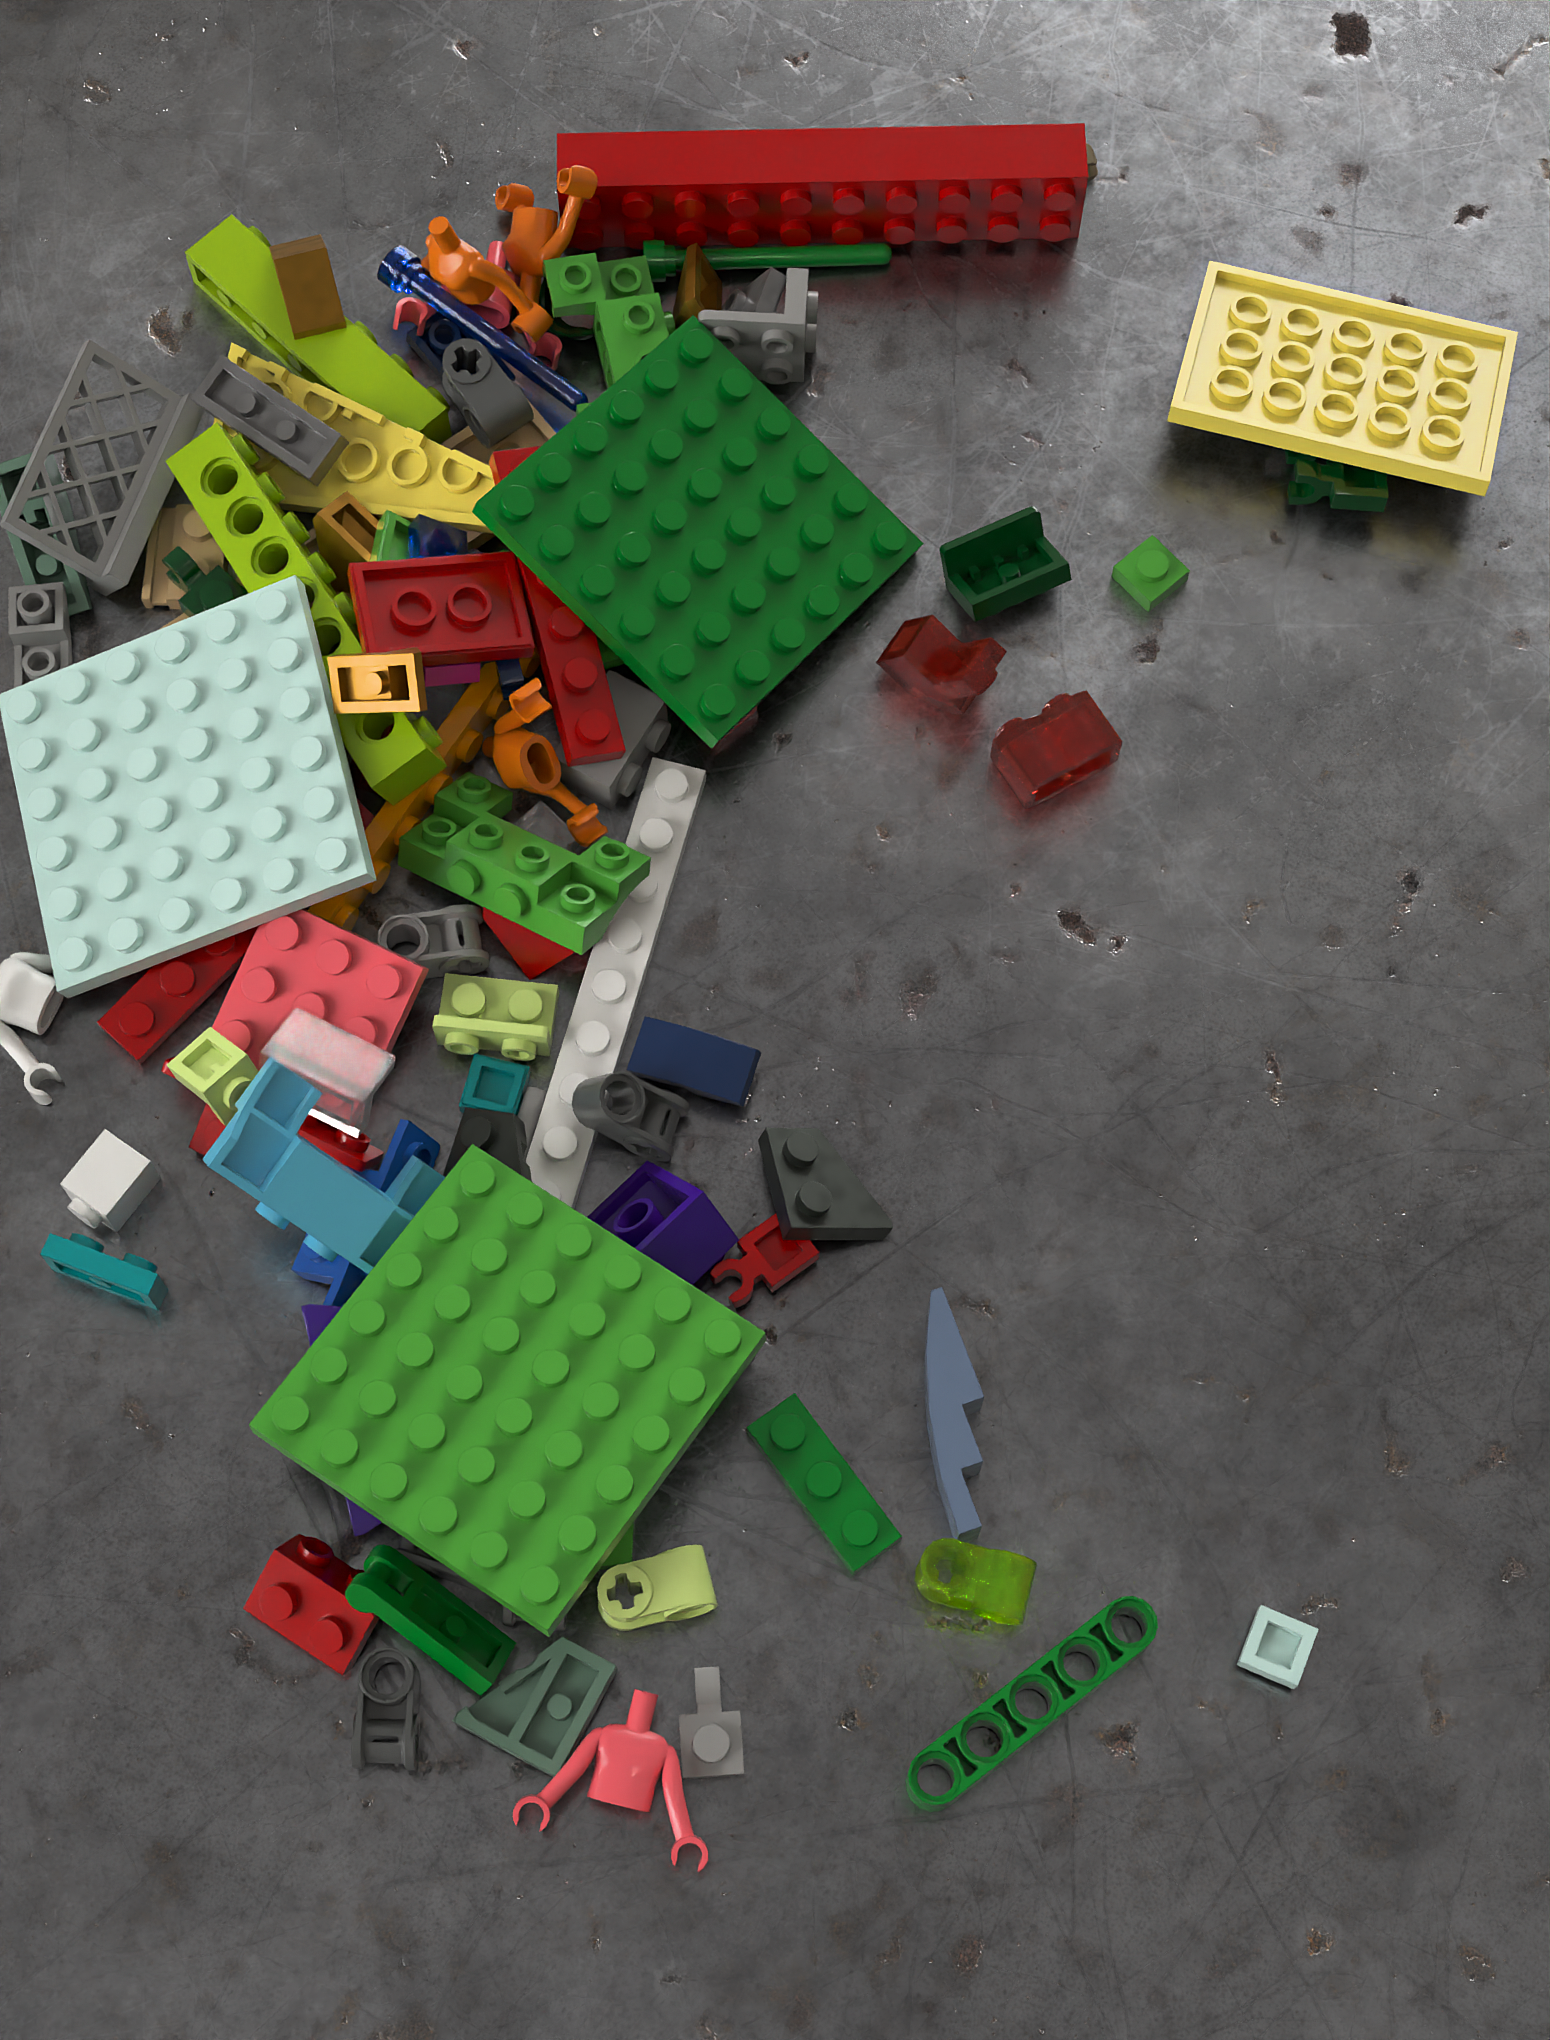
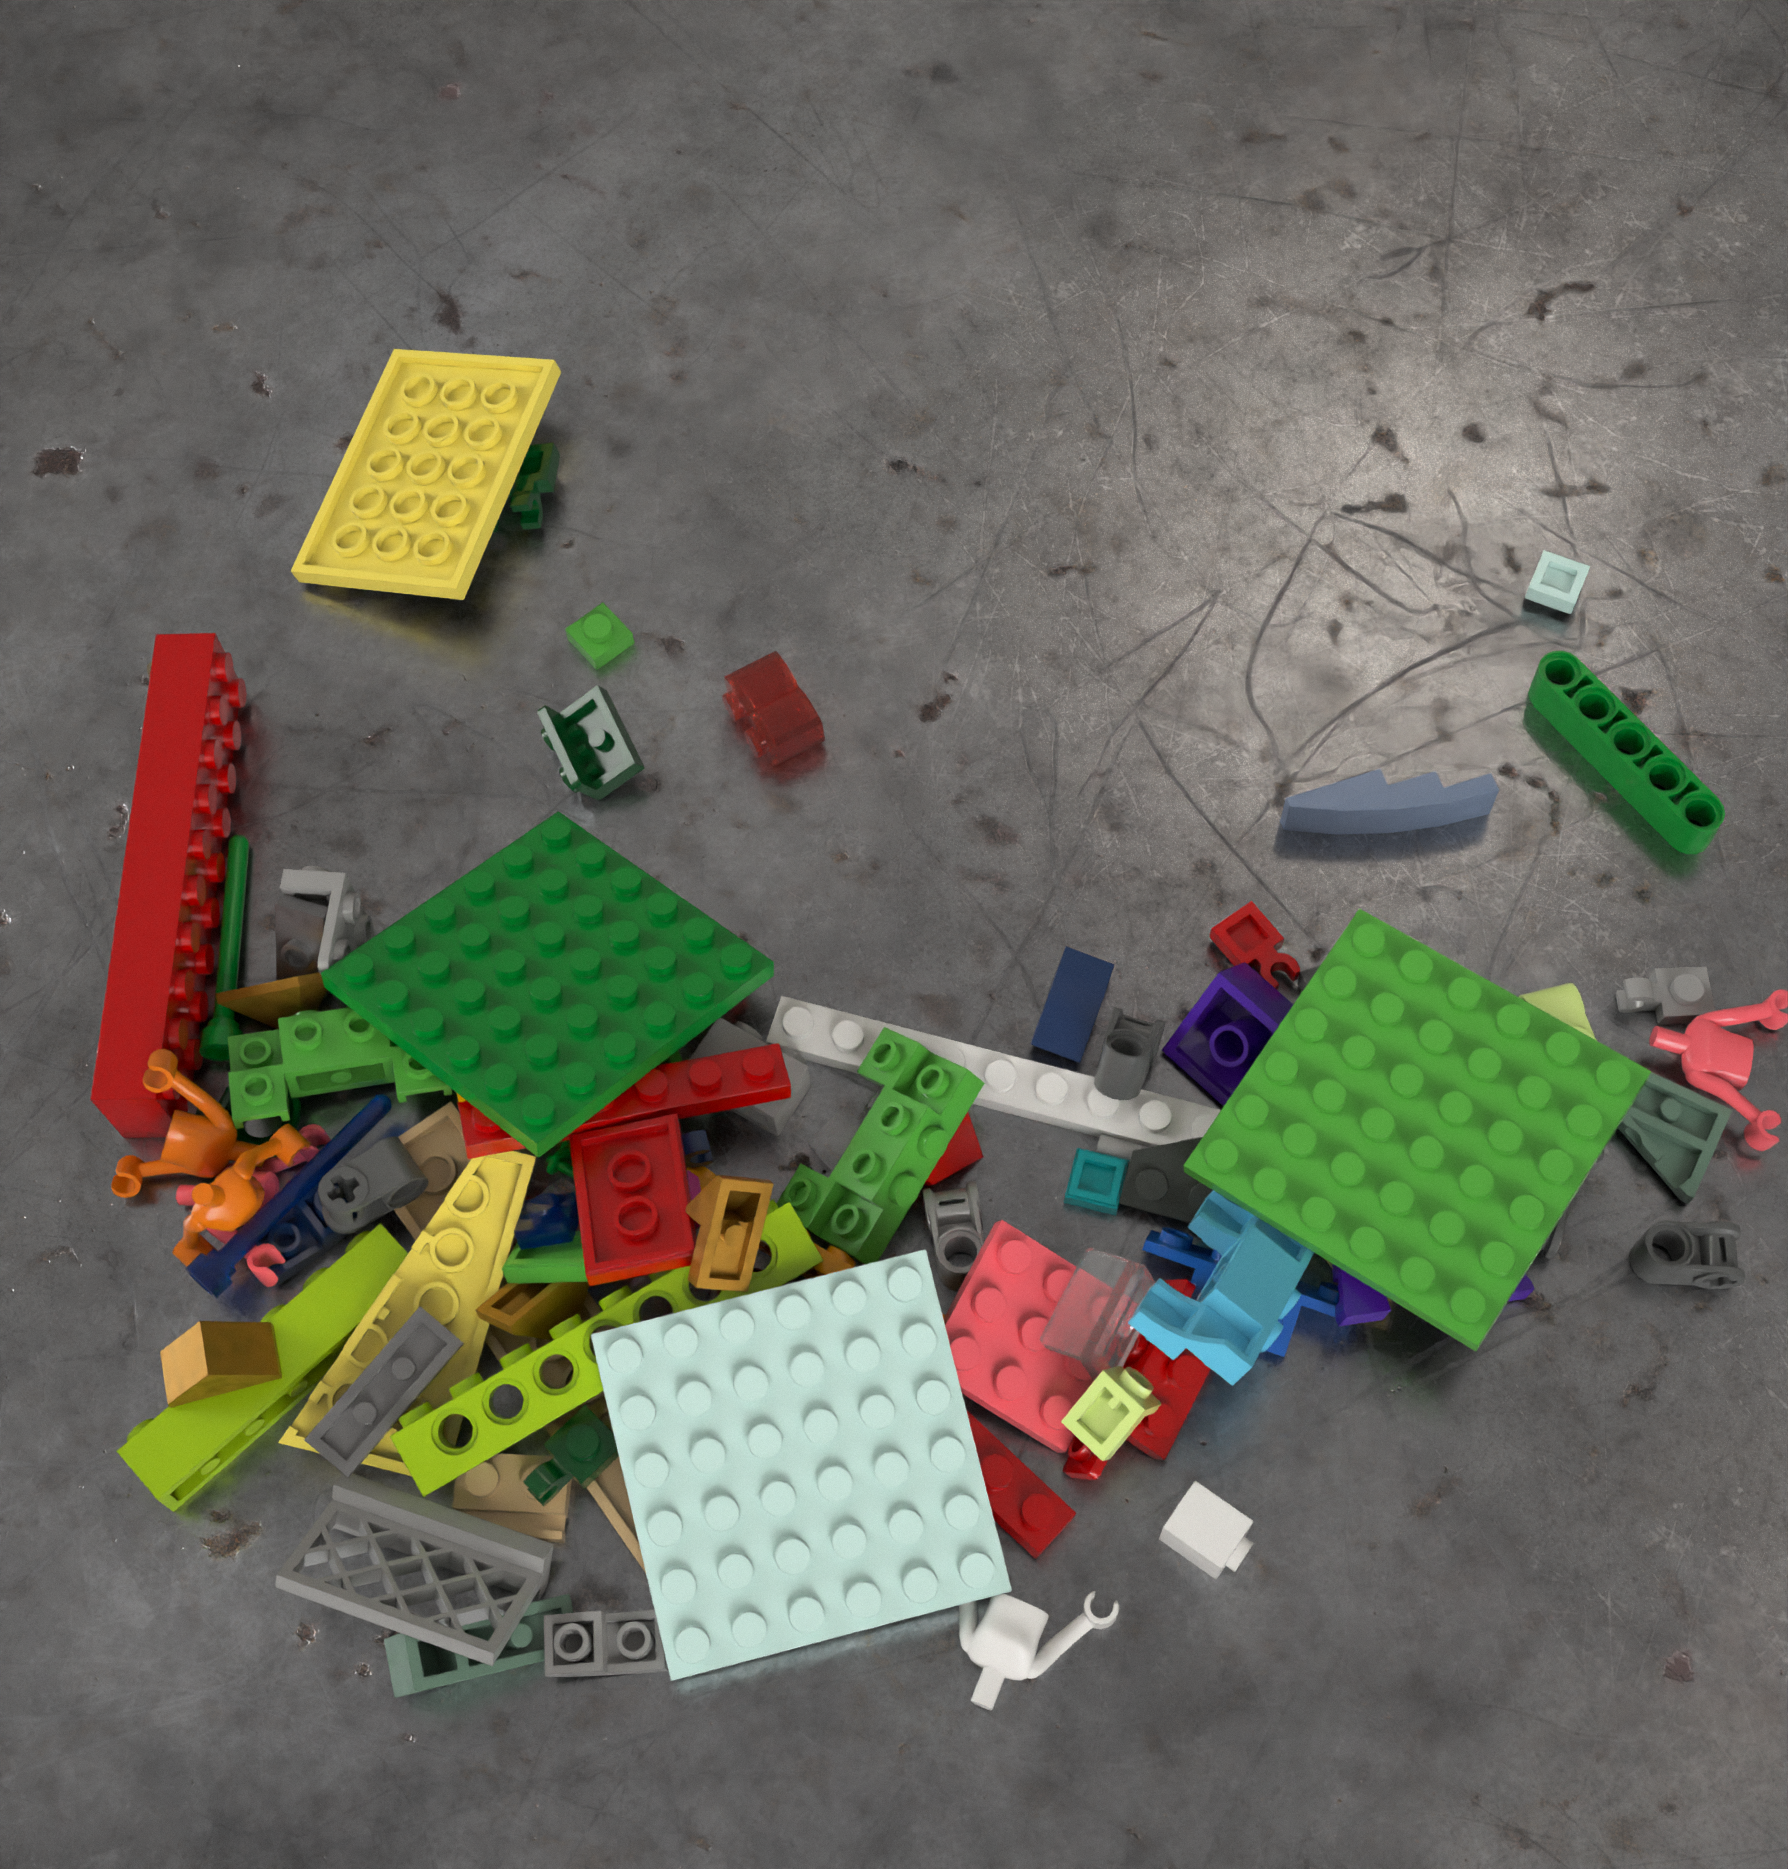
camera: 85 degrees left, 5 degrees down
teal plate [40,1233,168,1311] -> none
red bracket [243,1534,379,1675] -> none
green plate [345,1544,517,1696] -> none
yellowish green bracket [432,973,559,1061] -> none
orange piece [482,678,609,847] -> none
green plate [746,1393,902,1576] -> none
pearl dark grey wing [758,1127,893,1240] -> none
clear red brick [876,614,1007,714] -> none
clear neon green piece [915,1538,1037,1625] -> none

